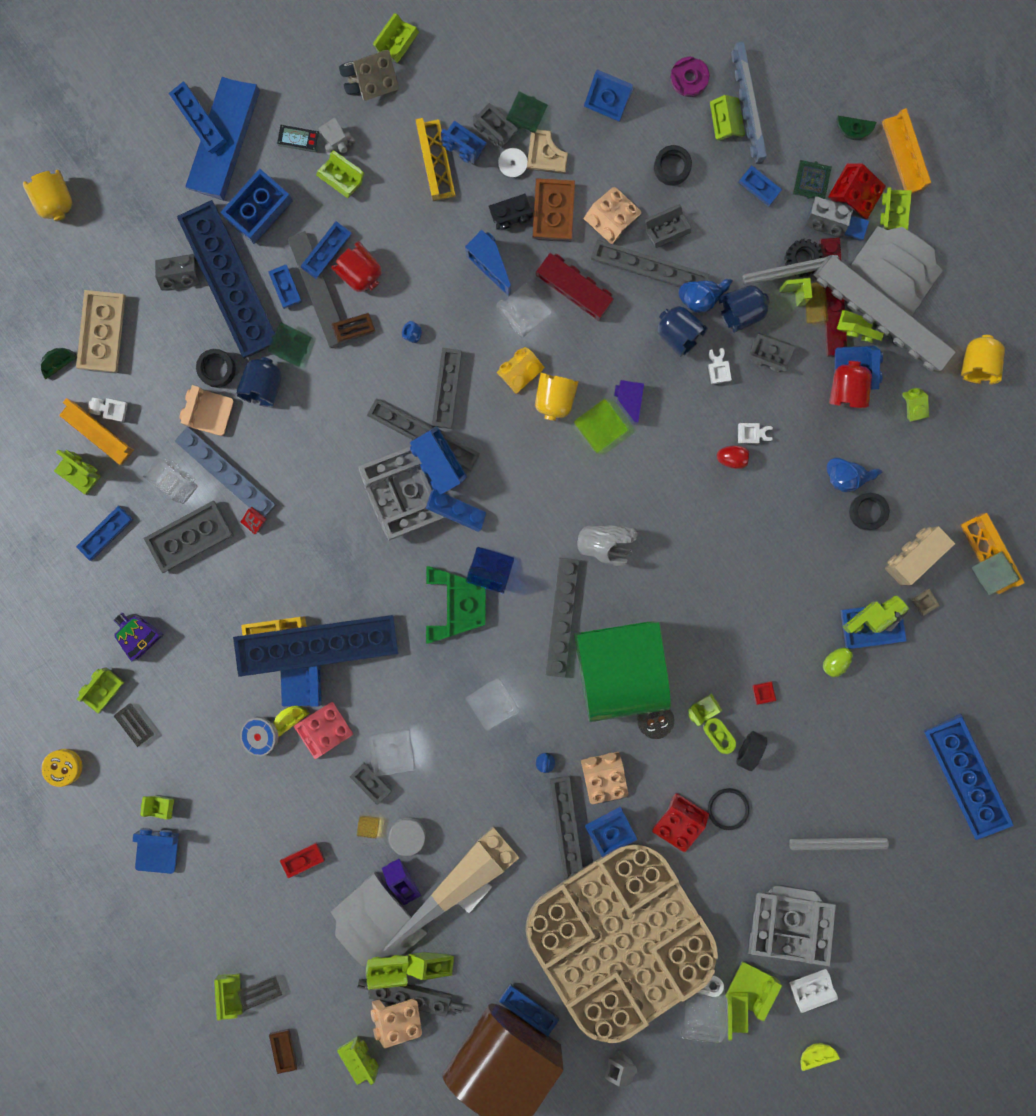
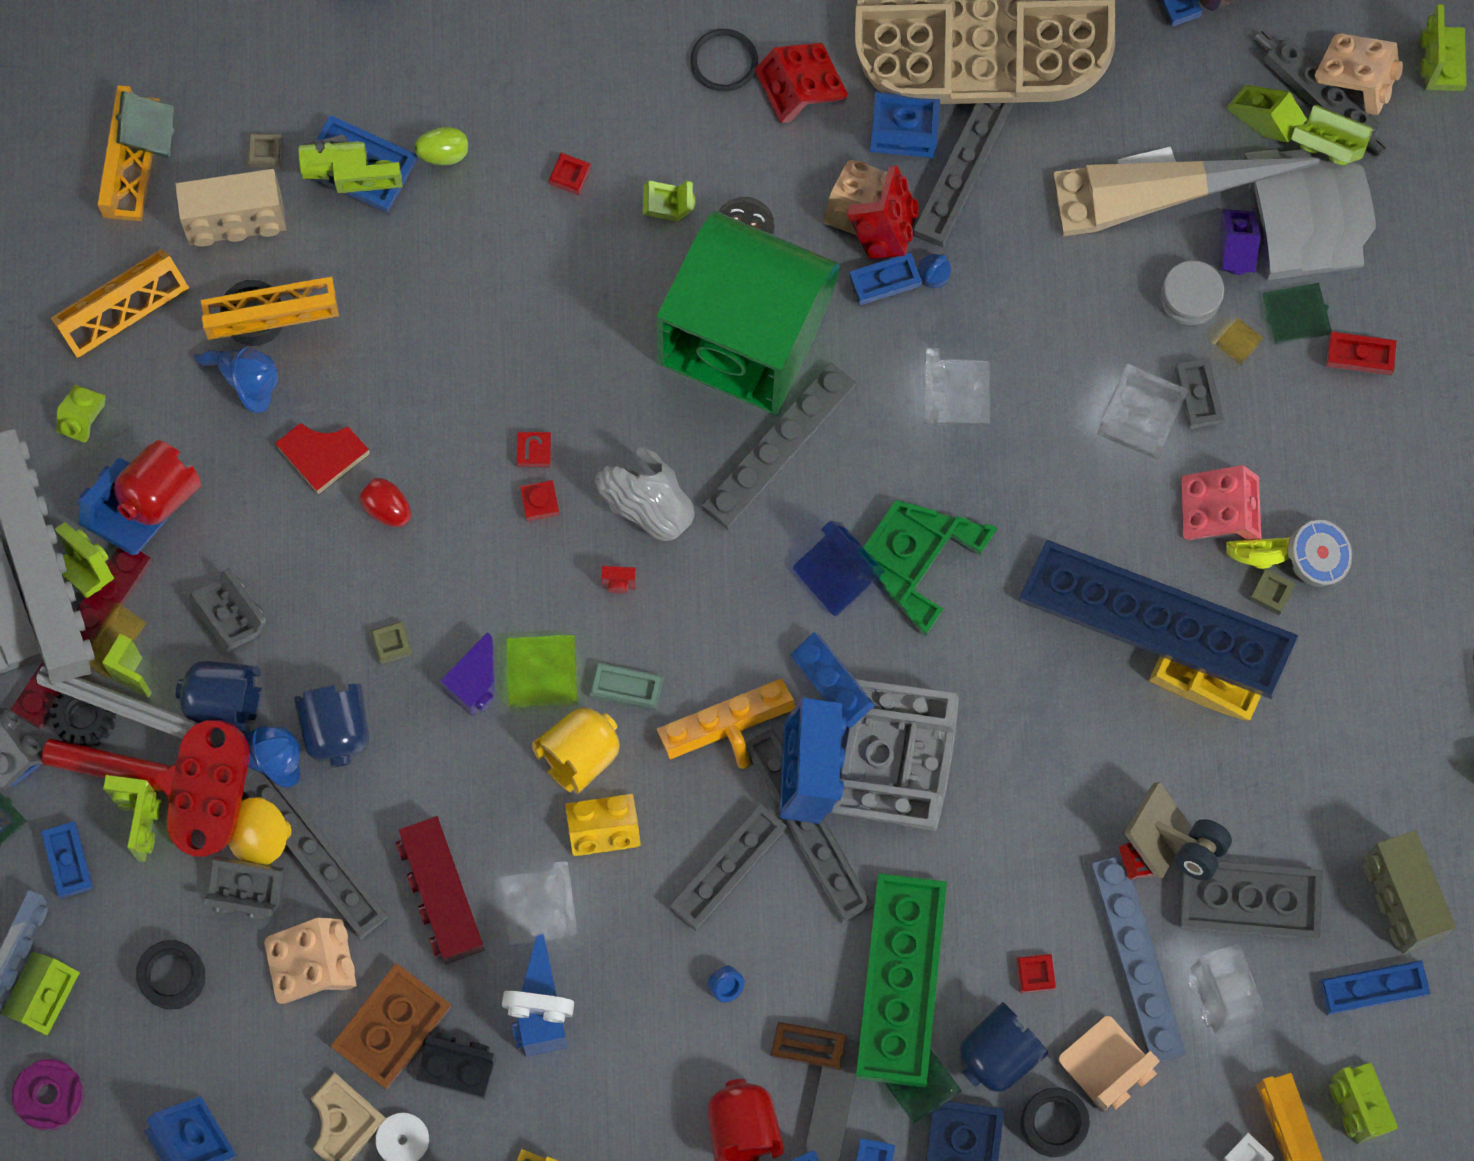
camera: 150 degrees left, 15 degrees down
torso [114,613,164,662] -> none
blue bracket [281,665,322,707] -> none
lime plate [703,718,736,754] -> none
white plate [708,348,732,384] -> none
black tyre [736,731,768,771] -> none
white plate [738,423,773,444] -> none
none -> red piece [42,720,249,857]
none -> light orange fence [50,249,189,358]
none -> lime bracket [103,775,161,862]
none -> light orange fence [201,276,339,340]
none -> yellow dish [228,797,292,865]
none -> red tile [275,423,370,495]
none -> olive tile [370,621,413,665]
none -> white plate [502,991,574,1023]
none -> red tile [517,432,551,467]
none -> red plate [520,480,560,522]
none -> sand green tile [589,662,663,711]
none -> red plate [601,566,636,594]
none -> light orange plate [656,678,795,769]
none -> red bracket [847,165,919,259]
none -> blue plate [849,253,922,306]
none -> green plate [856,873,947,1088]
none -> red tile [1016,954,1056,994]
none -> dark tan plate [1125,782,1232,881]
none -> olive tile [1249,568,1296,615]
none -> clear green piece [1263,283,1332,345]
none -> olive brick [1363,830,1456,954]

